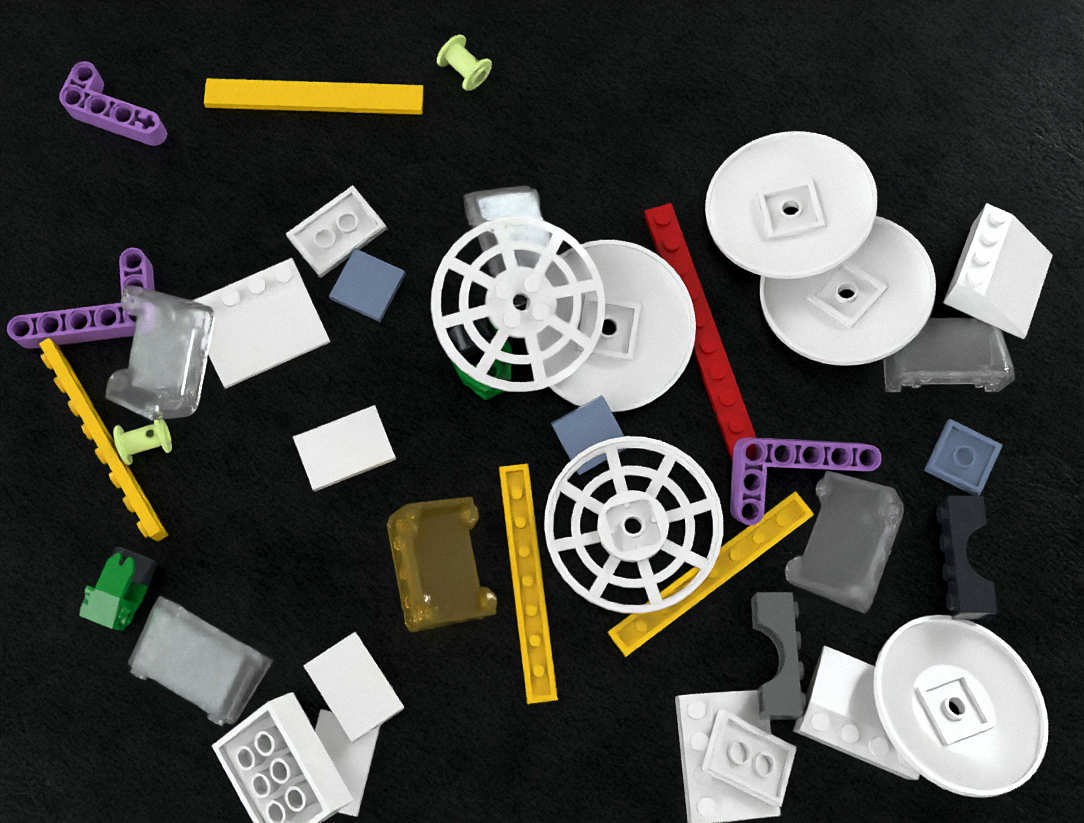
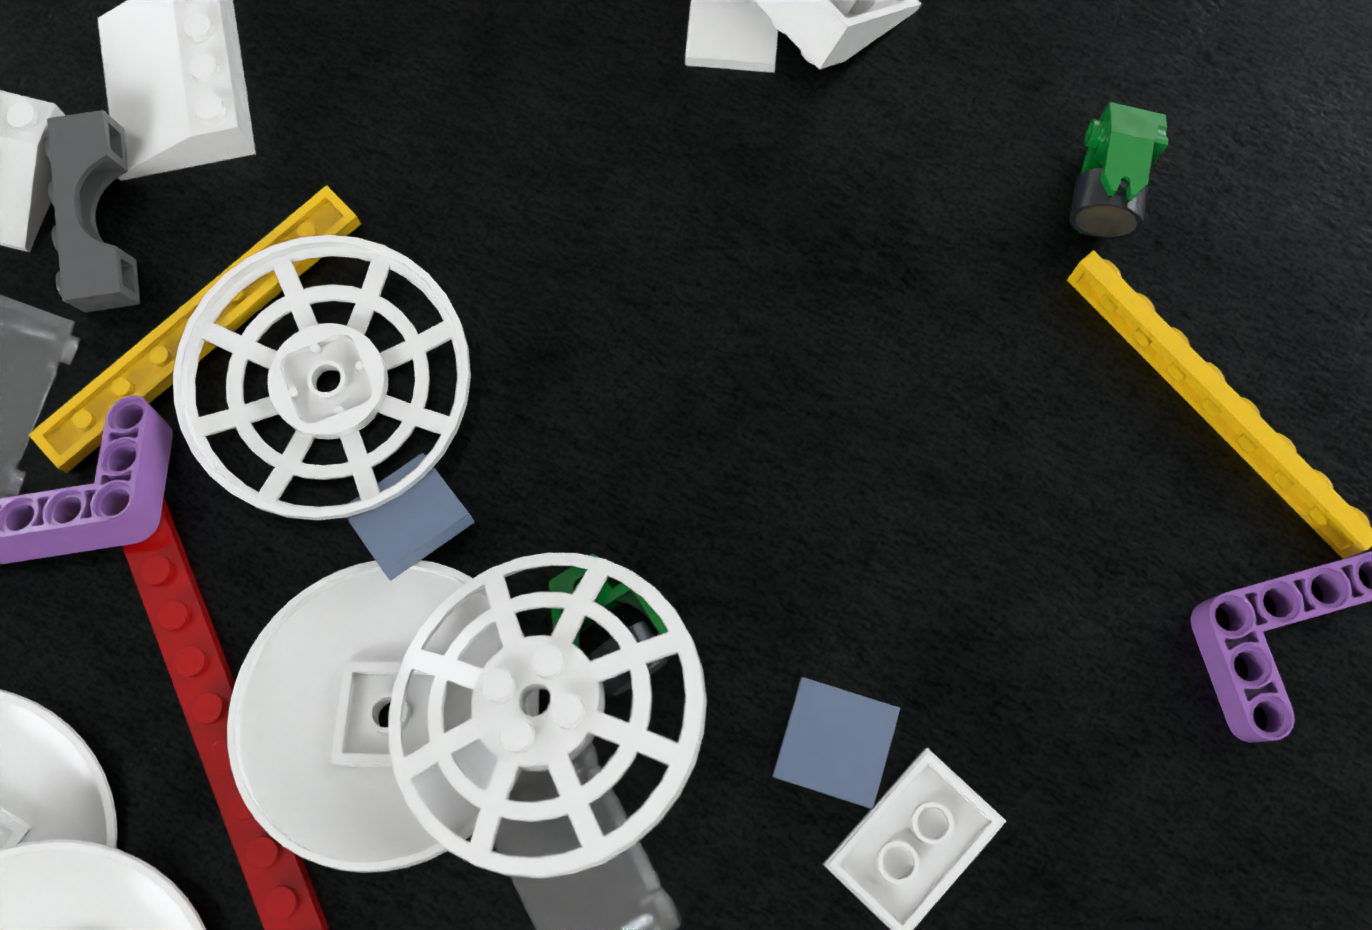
camera: 175 degrees right, 0 degrees up
clear windscreen [105,286,214,420] -> none
yellowish green hose [114,413,172,465] -> none
clear windscreen [128,596,273,726] -> none
white slope [185,258,330,388] -> none
white tile [293,405,396,492] -> none
white tile [303,632,405,744] -> none
clear yellow windscreen [388,497,496,632] -> none
yellow tile [499,464,558,704] -> none
white tile [701,710,797,807] -> none

